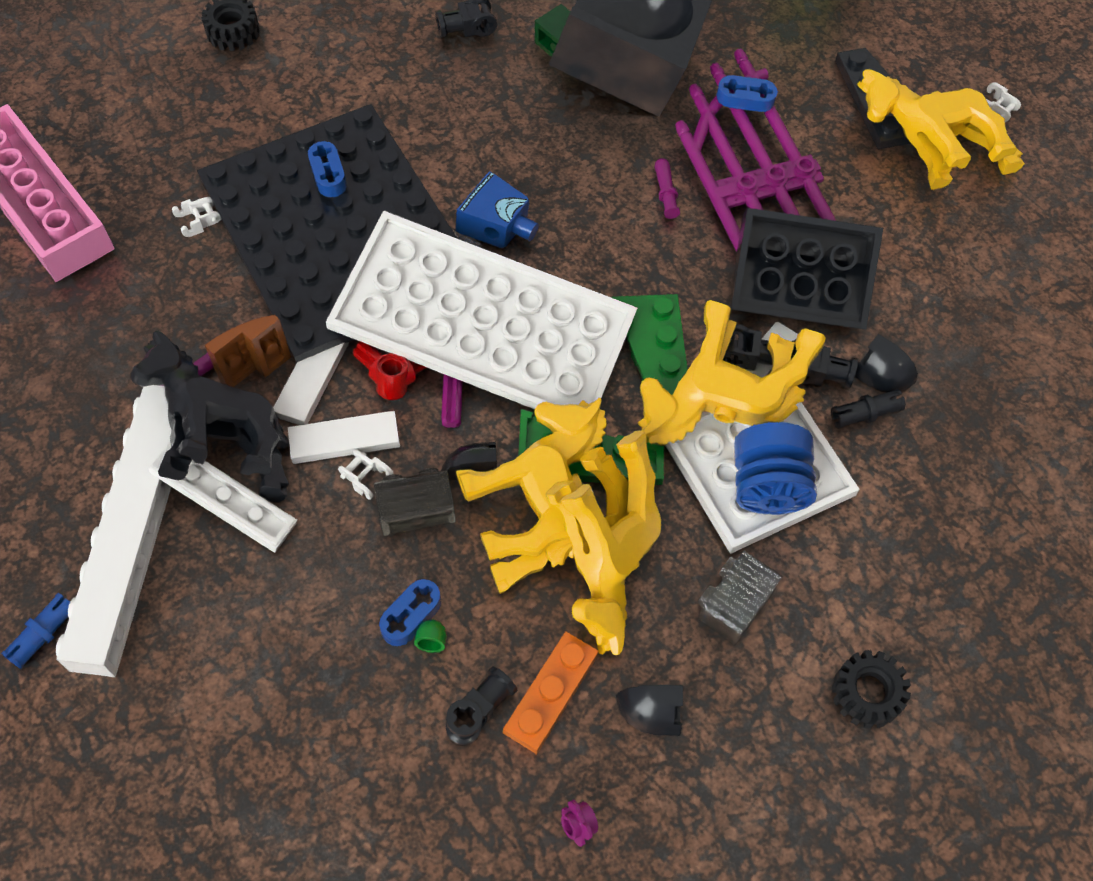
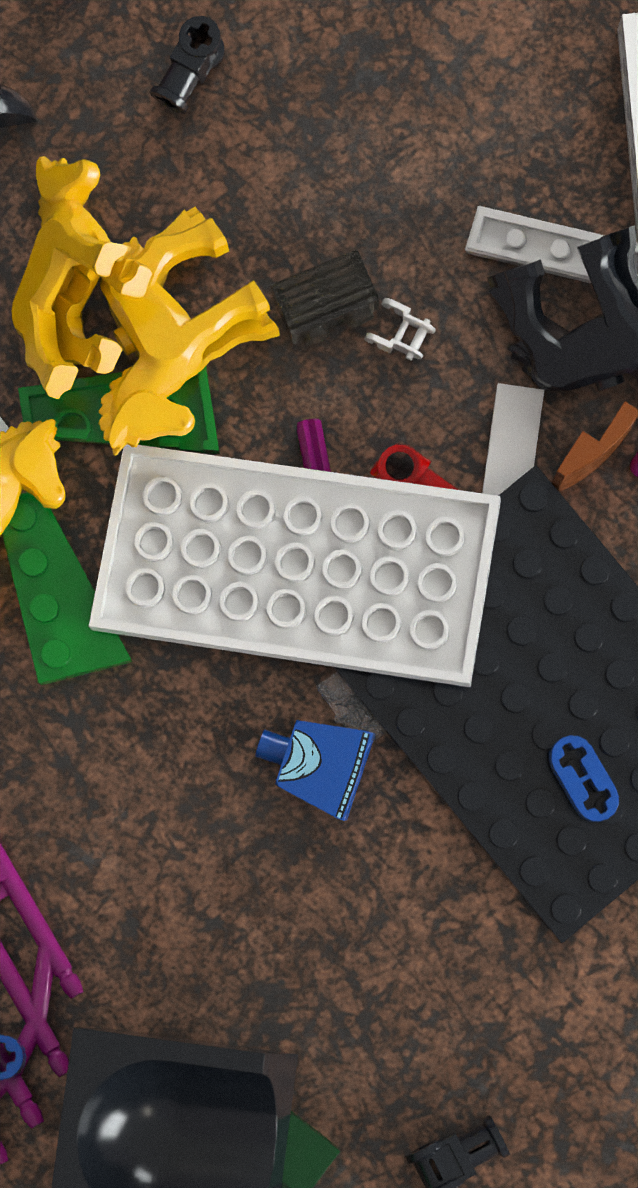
camera: 170 degrees right, 20 degrees up
white tile [288,411,400,464] -> none
blue beam [379,579,441,646] -> none
green hinge [414,619,447,653] -> none
black brick [440,442,497,481] -> none
orange plate [503,631,599,754] -> none
magenta piece [654,158,680,219] -> none

